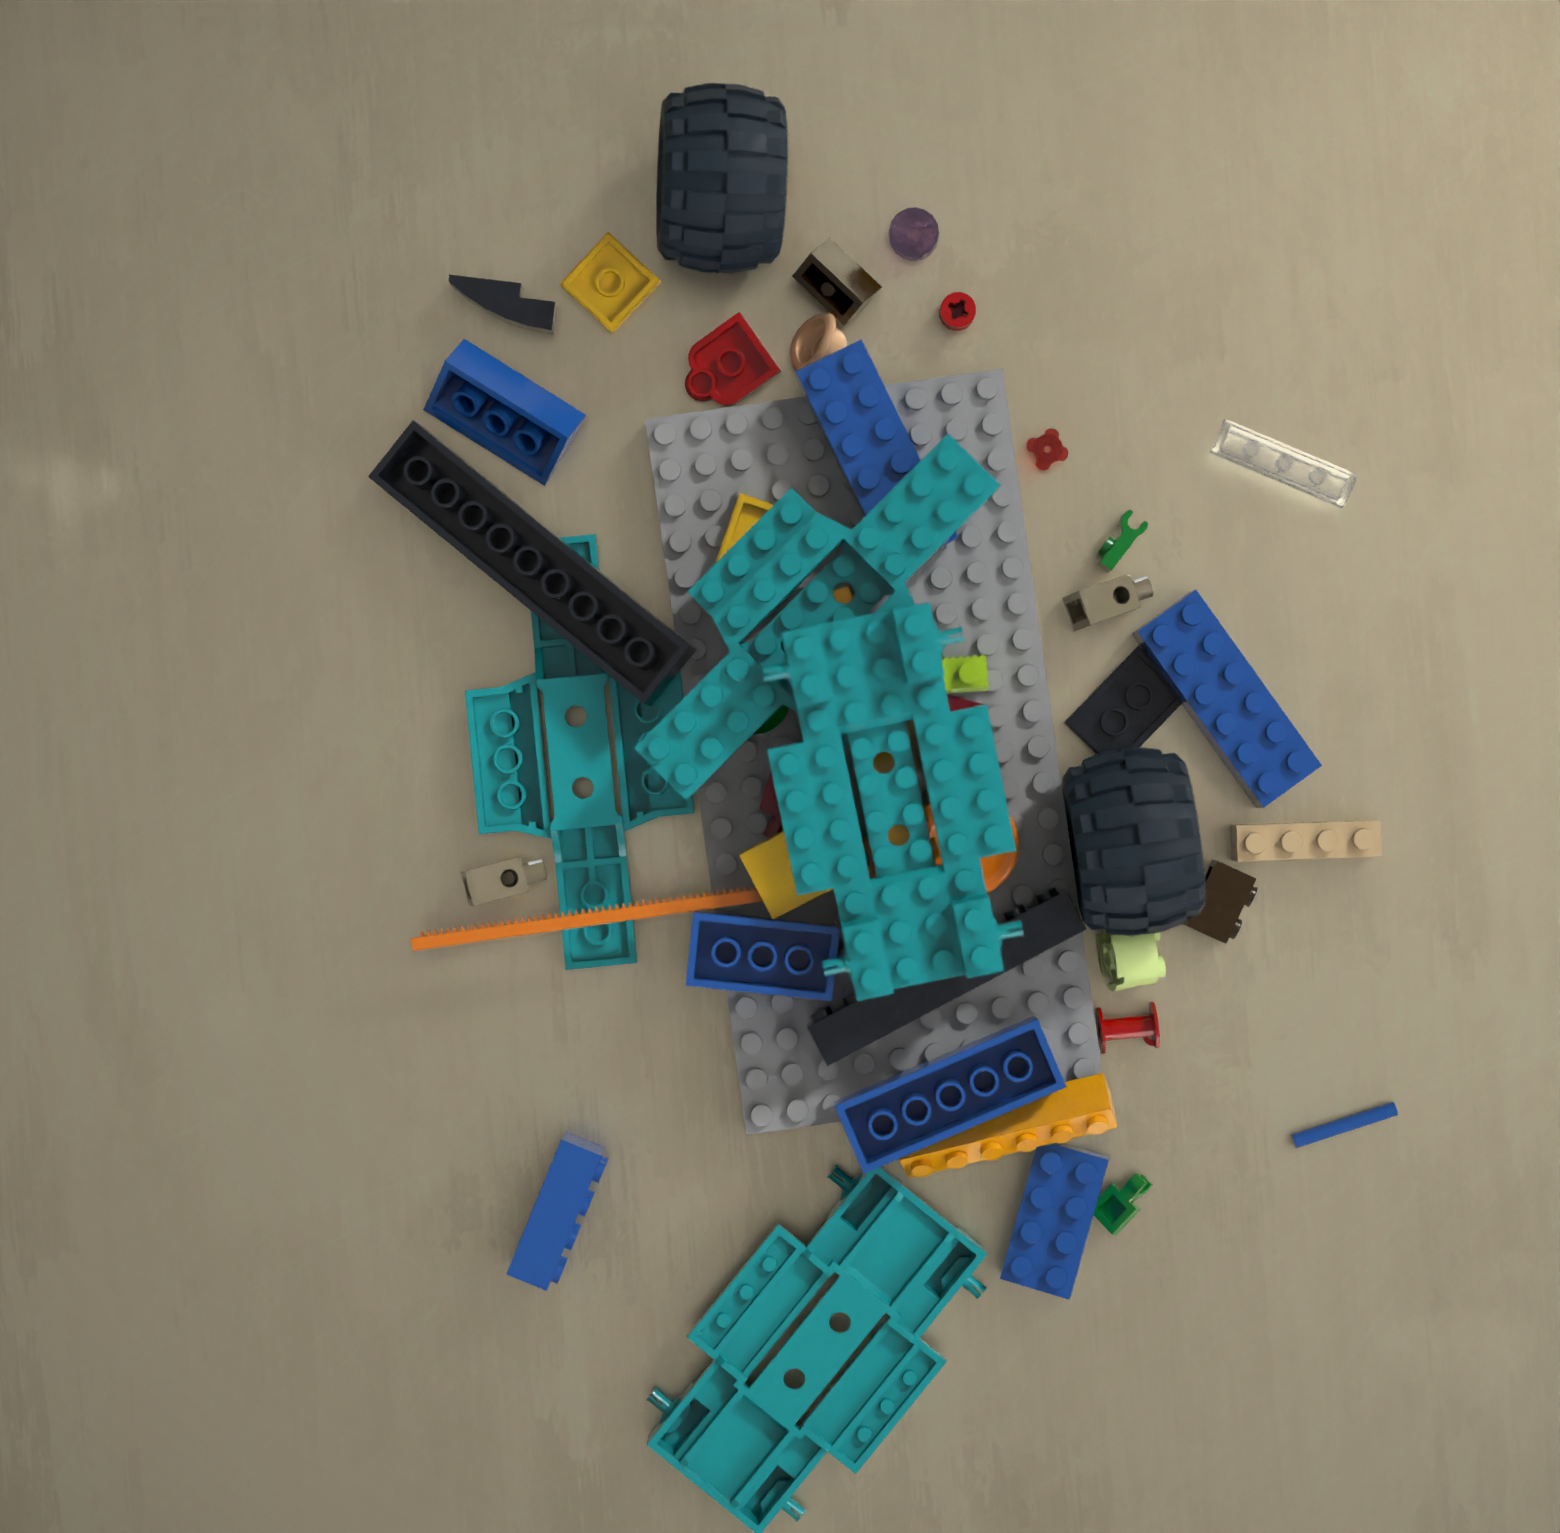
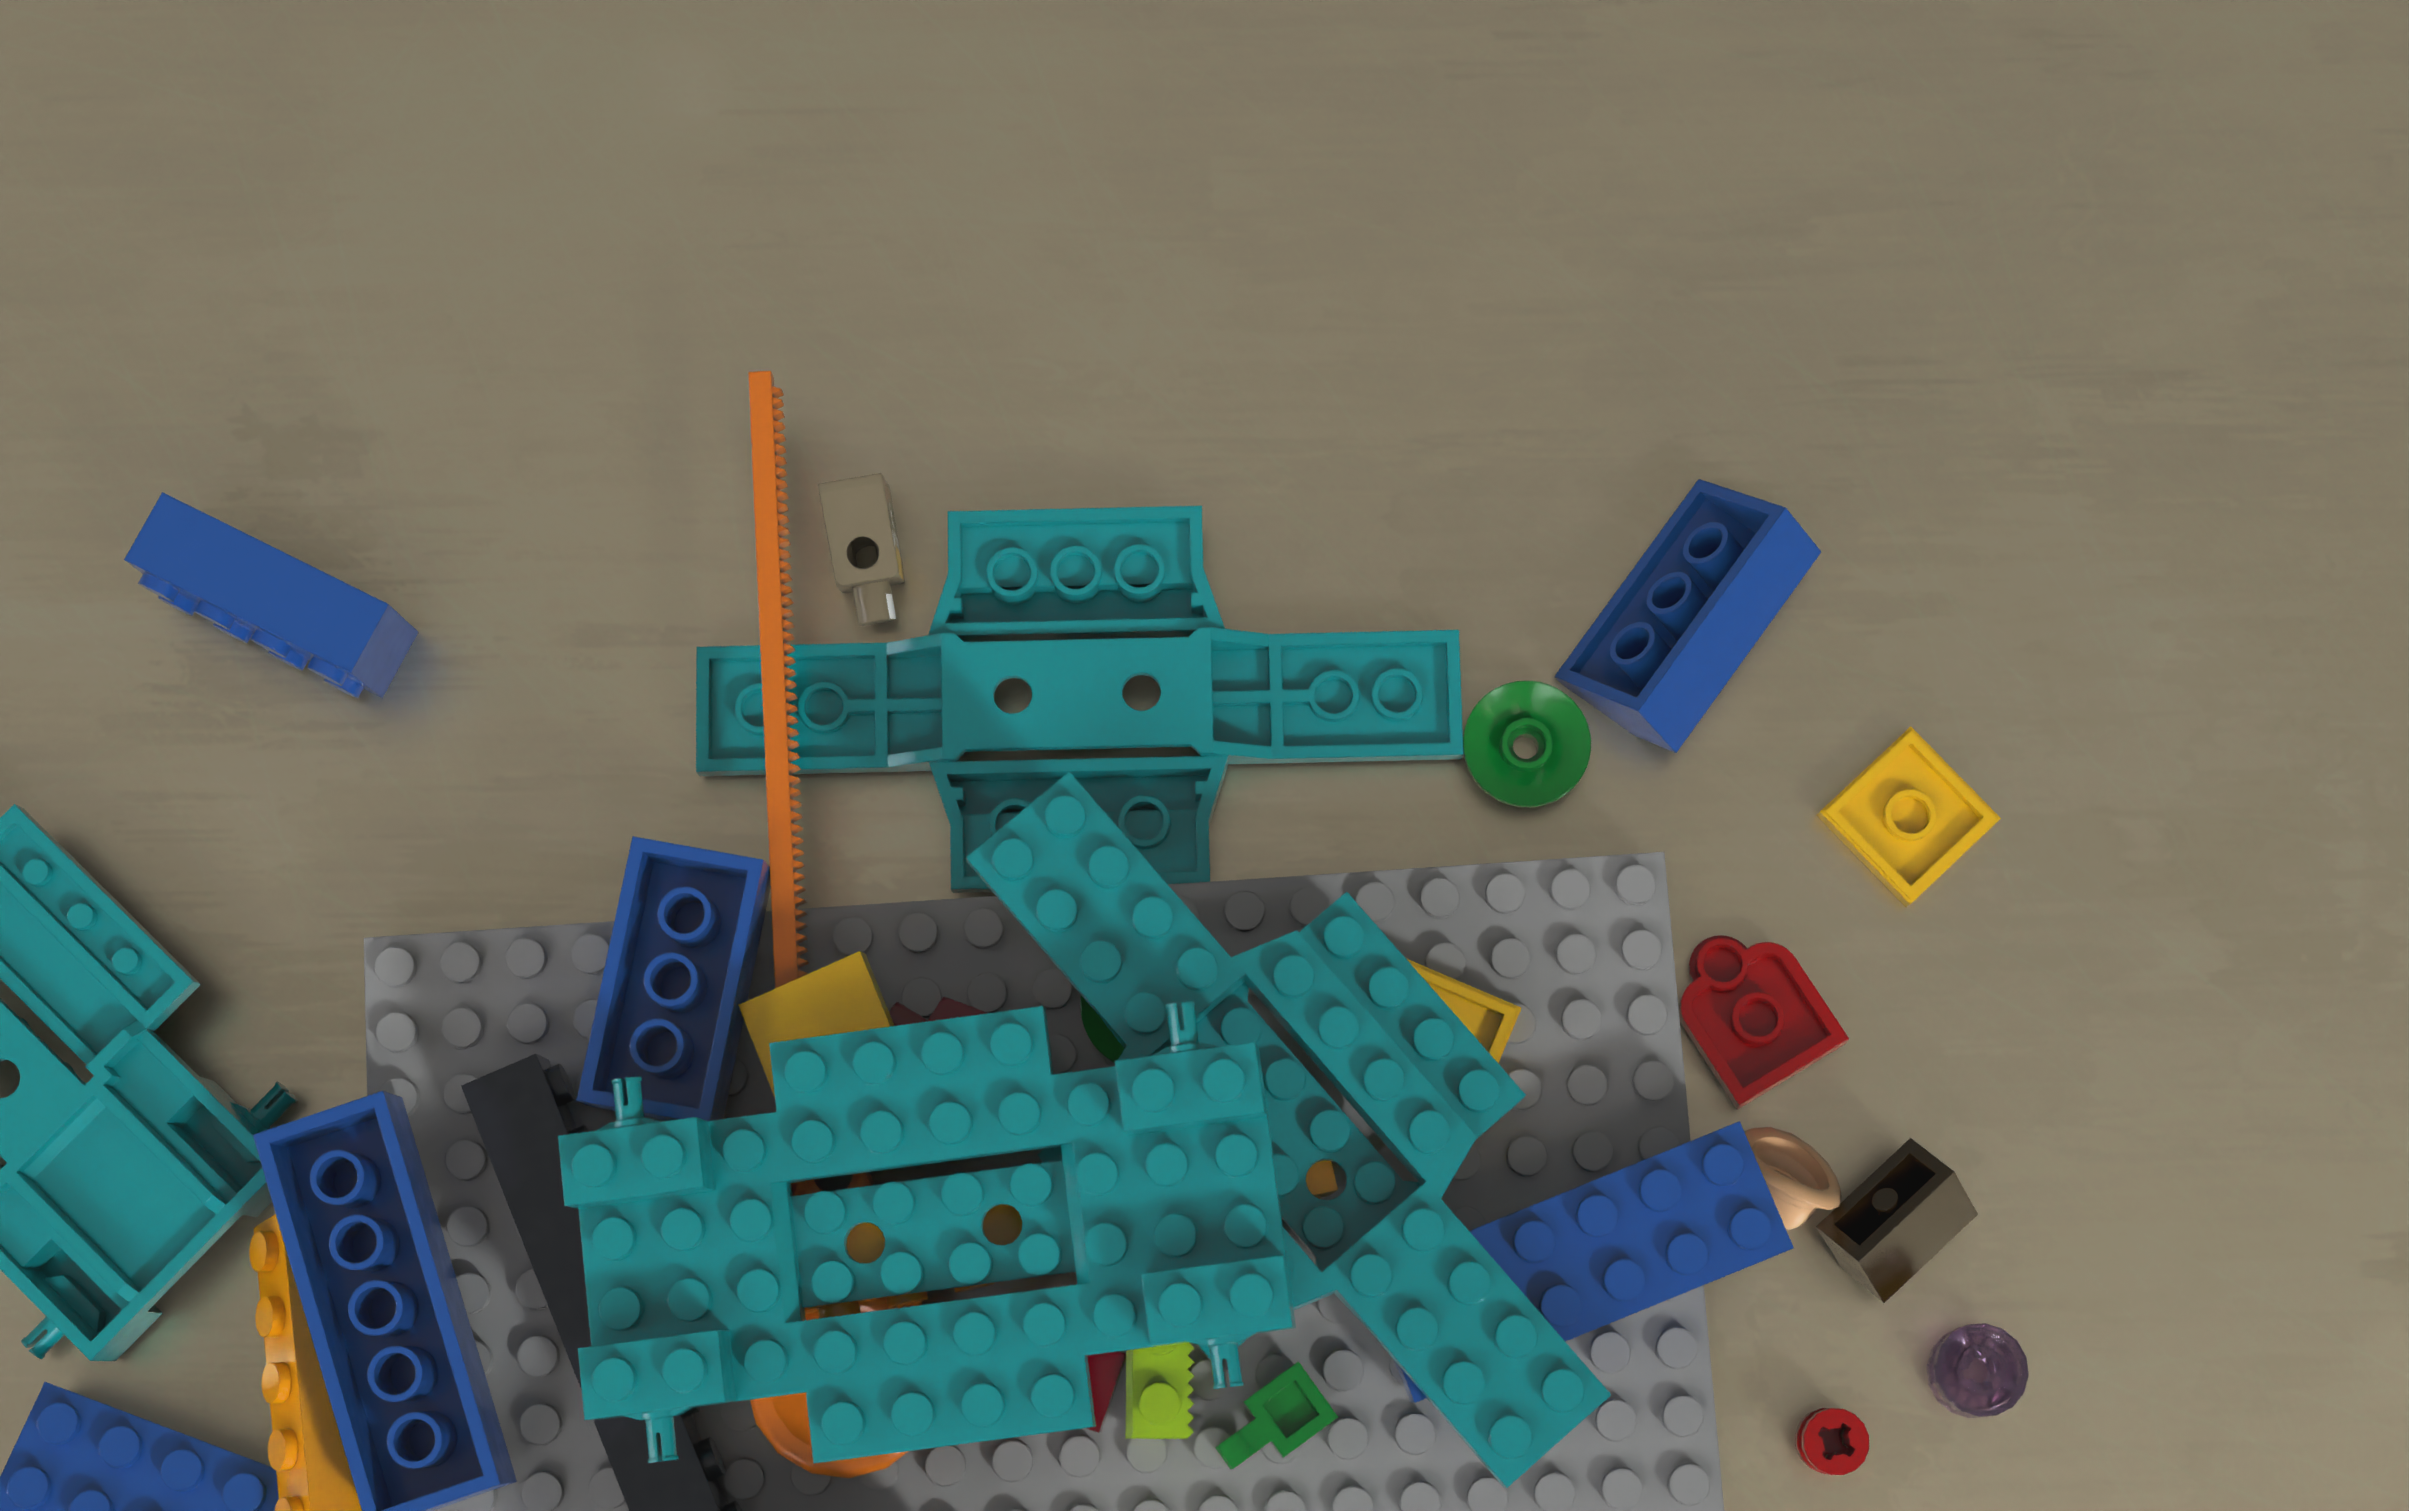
camera: 90 degrees right, 10 degrees down
black brick [368,420,697,706] -> none
black slope [448,274,557,335] -> none
black wheel [656,83,788,273] -> none
none -> green plate [1215,1361,1338,1470]
none -> green dish [1463,681,1591,808]

